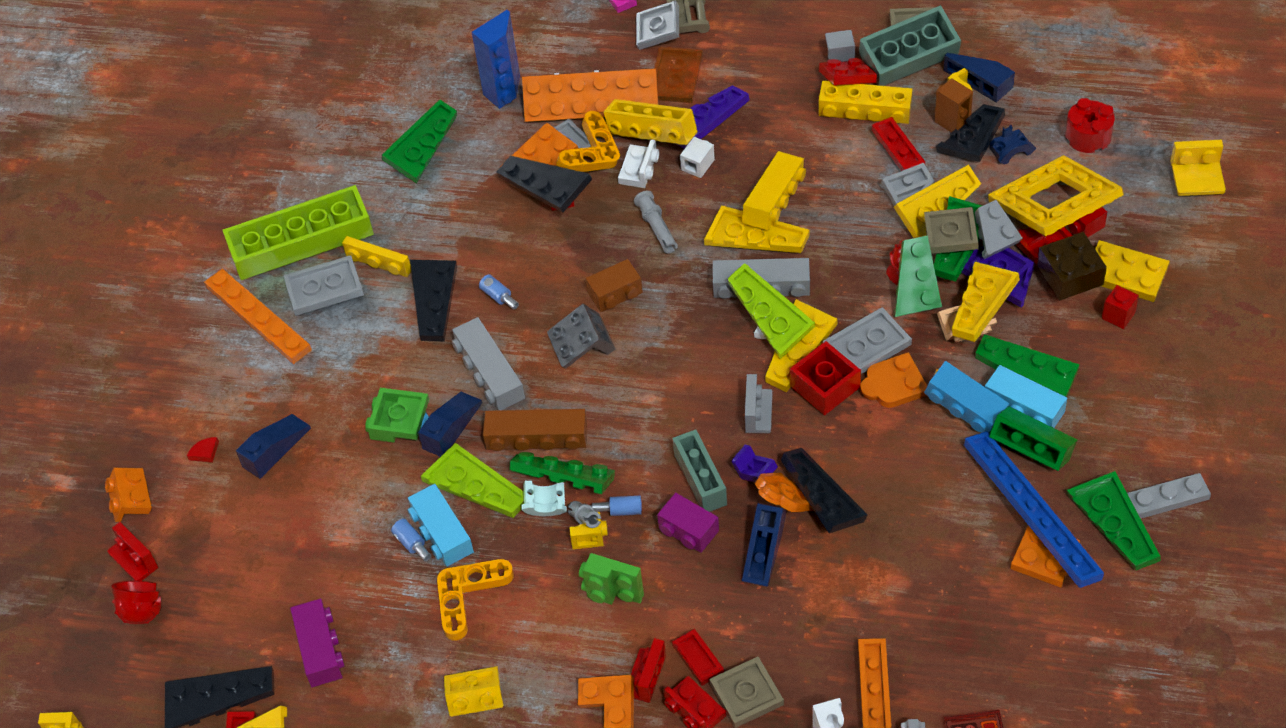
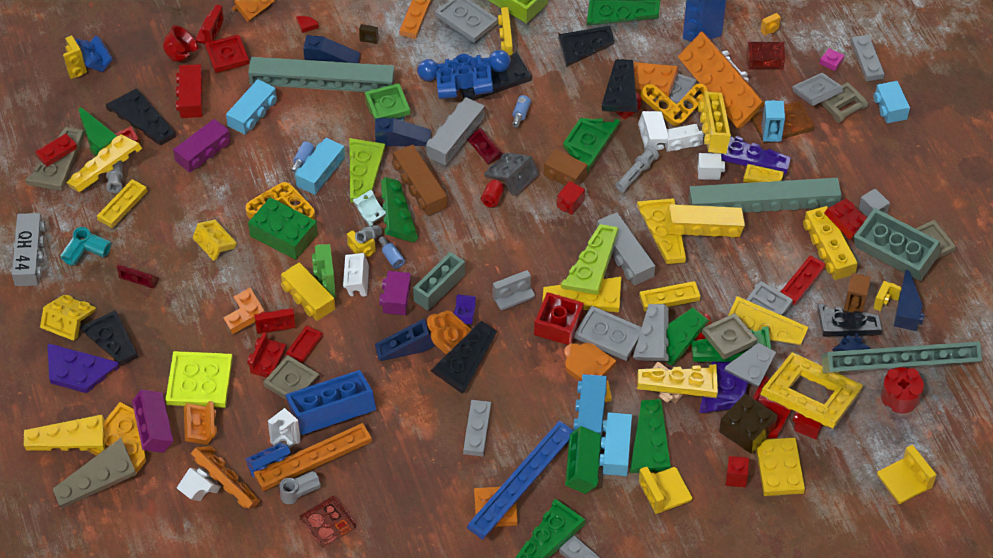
camera: 55 degrees right, 0 degrees up
none -> blue bracket [75,36,113,72]
none -> red brick [176,64,203,118]
none -> red plate [205,34,249,73]
none -> medium azure brick [226,79,277,135]
none -> sand green brick [248,57,395,92]
none -> green brick [248,197,318,260]
none -> yellow brick [281,262,335,321]
none -> blue slope [285,370,376,435]
none -> white hinge [343,253,369,297]
none -> dark brown plate [359,24,379,44]
none -> blue connector [417,50,511,99]
none -> light grey plate [463,400,491,456]
none -> dark red slope [468,127,504,165]
none -> red brick [480,180,504,208]
none -> red brick [557,181,585,215]
none -> black wing [558,26,614,67]
none -> green wing [563,118,620,173]
none -> light grey wing [633,304,668,361]
none -> white hinge [638,111,669,150]
none -> yellow plate [639,281,701,311]
none -> yellow bracket [639,467,692,514]
none -> sand green brick [688,178,841,213]
none -> yellow plate [743,164,784,183]
none -> clear red brick [746,42,785,70]
none -> light orange plate [761,13,781,36]
none -> medium azure brick [762,100,785,141]
none -> sand green brick [821,341,982,374]

